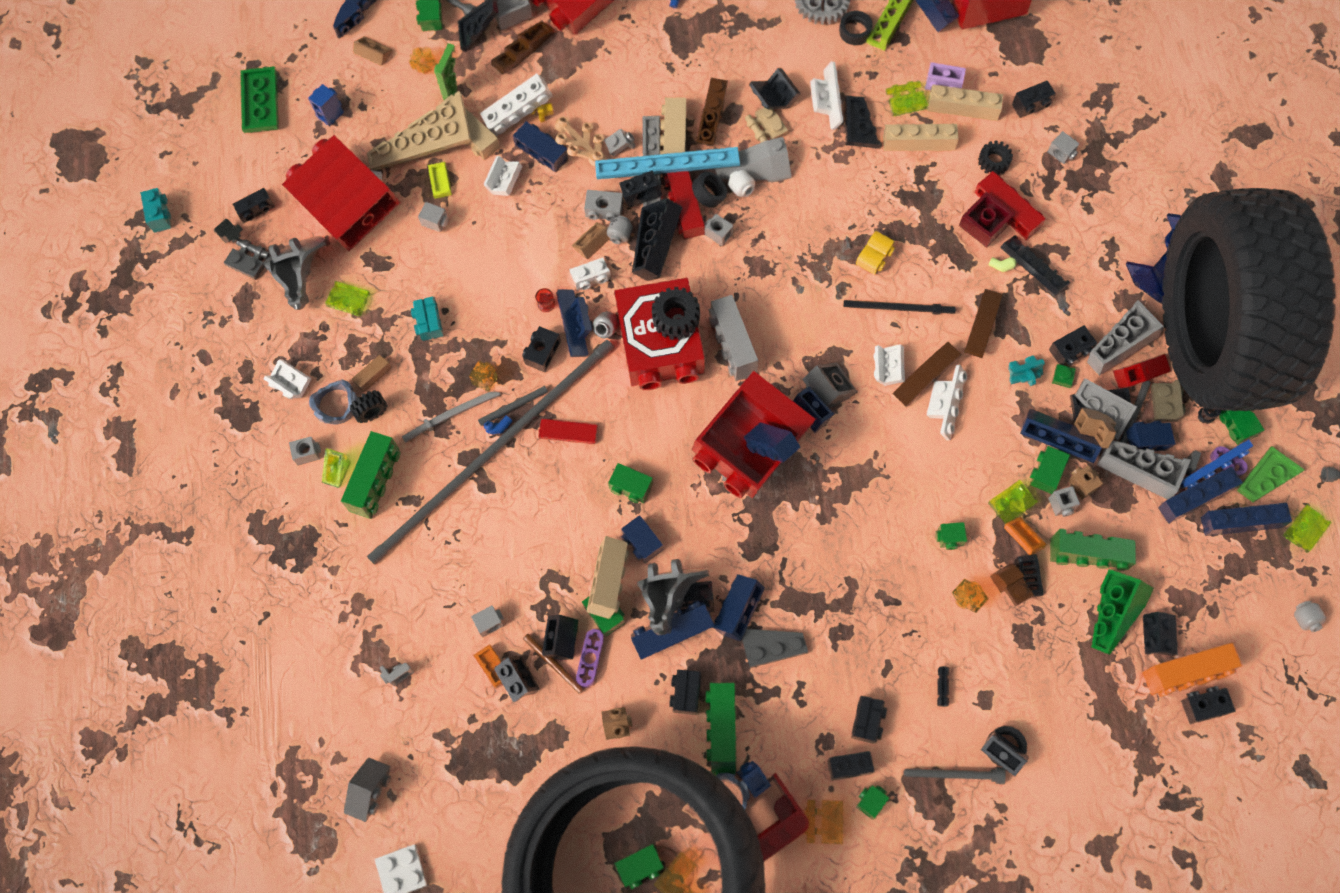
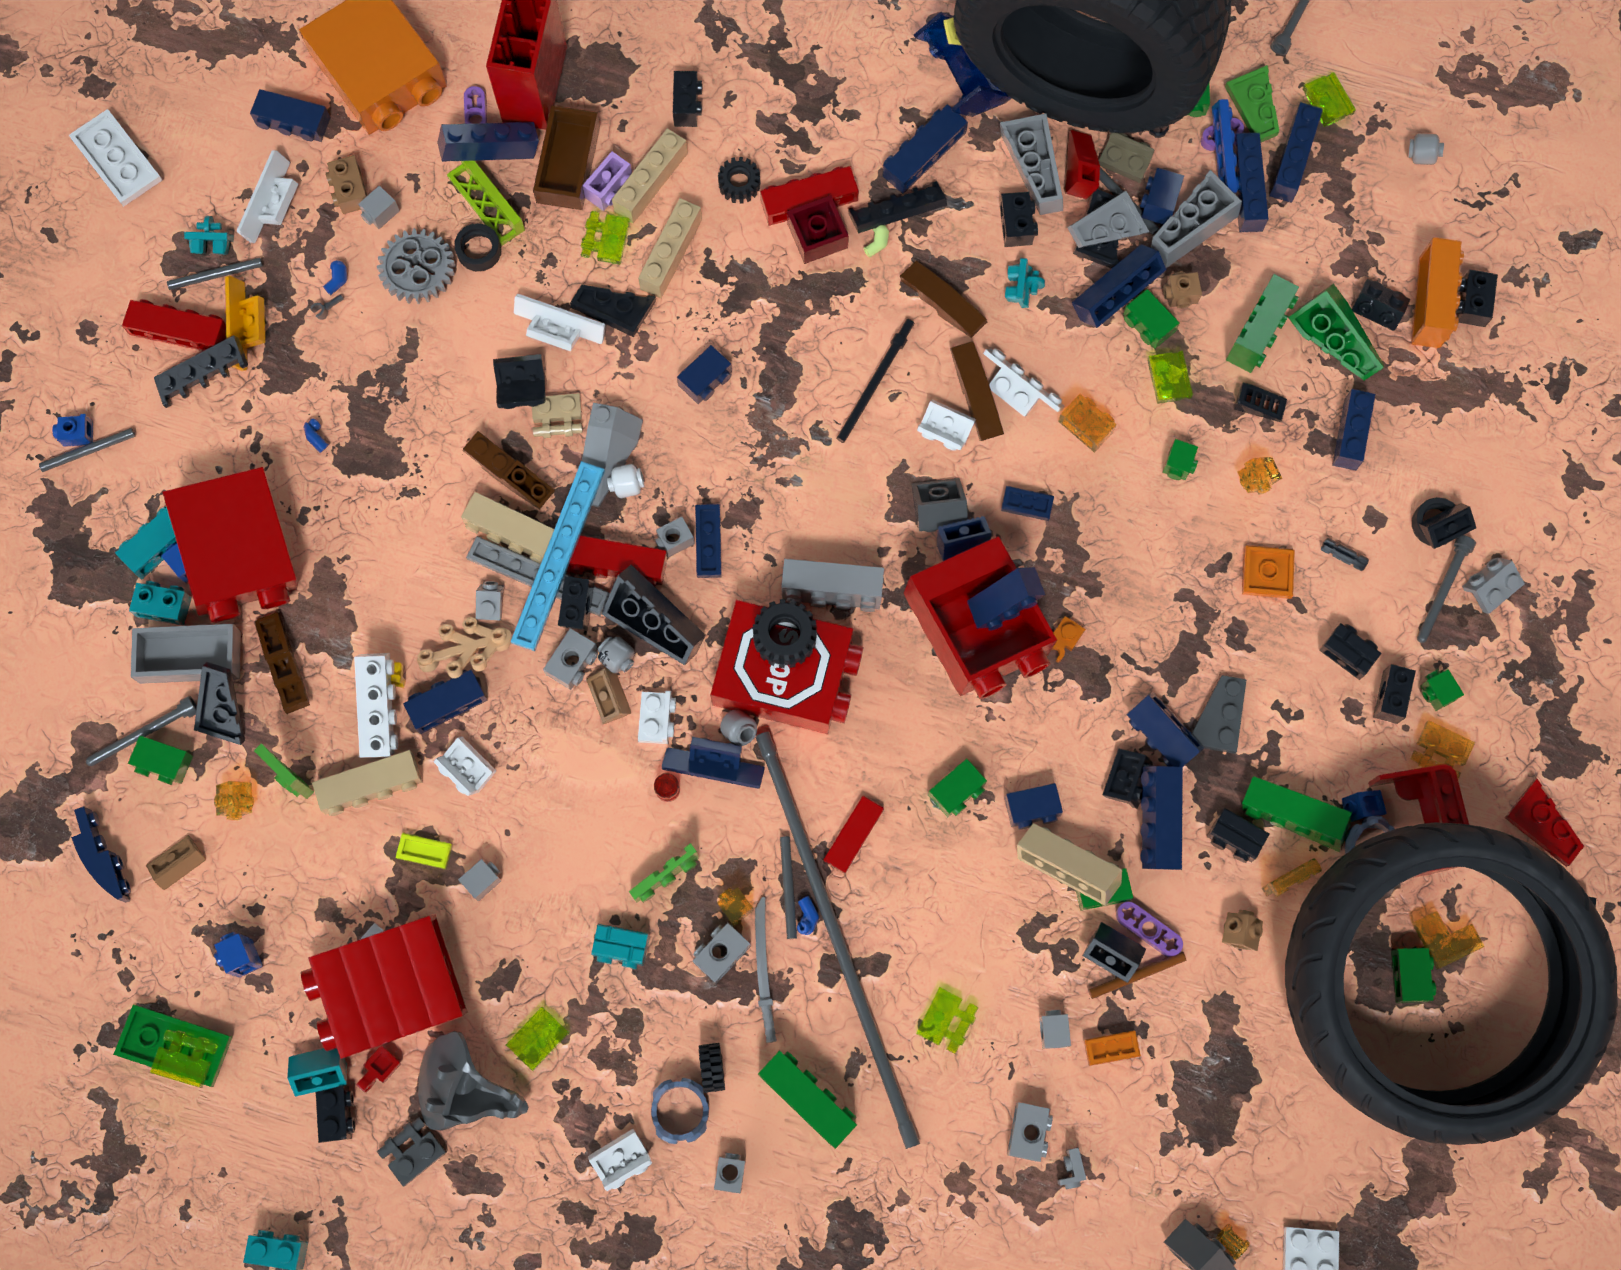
camera: 70 degrees left, 5 degrees up
pearl dark grey bracket [214,219,243,243] -> none
clear neon green slope [321,448,351,488] -> none
medium nougat slope [351,355,392,392] -> none
tan wing [367,91,472,171] -> none
black bracket [494,655,540,702] -> none
black brick [522,326,561,373] -> none
dark grey animal [637,559,709,636] -> none
black tyre [692,171,727,208] -> none
yellow brick [856,231,895,275] -> none
reddish brown brick [990,563,1034,607] -> none
orange plate [1004,517,1047,555] -> none
light grey brick [1047,131,1079,164] -> none
light grey brick [1048,486,1080,517] -> none
green plate [1052,364,1076,388] -> none
medium nougat brick [1074,408,1117,449] -> none
dark grey tile [1185,450,1201,476] -> none
none -> clear neon green plate [150,1029,217,1088]
none -> teal brick [287,1048,347,1097]
none -> red plate [356,1046,402,1093]
none -> reddish brown piece [533,105,600,210]
none -> bright green wing [629,843,699,903]
none -> dark blue brick [677,345,732,404]
none -> light grey brick [693,923,751,984]
none -> dark blue plate [695,504,722,578]
none -> dark blue brick [883,104,968,194]
none -> clear neon green plate [916,987,979,1054]
none -> dark blue plate [1001,486,1054,521]
none -> light grey brick [1007,1102,1053,1162]
none -> orange plate [1047,616,1086,663]
none -> clear yellow brick [1058,394,1117,453]
none -> clear yellow bush [1216,1224,1250,1260]
none -> orange tile [1242,545,1295,599]
none -> clear yellow plate [1262,858,1322,897]
none -> dark blue brick [1332,389,1376,471]
none -> light grey bracket [1462,558,1525,614]

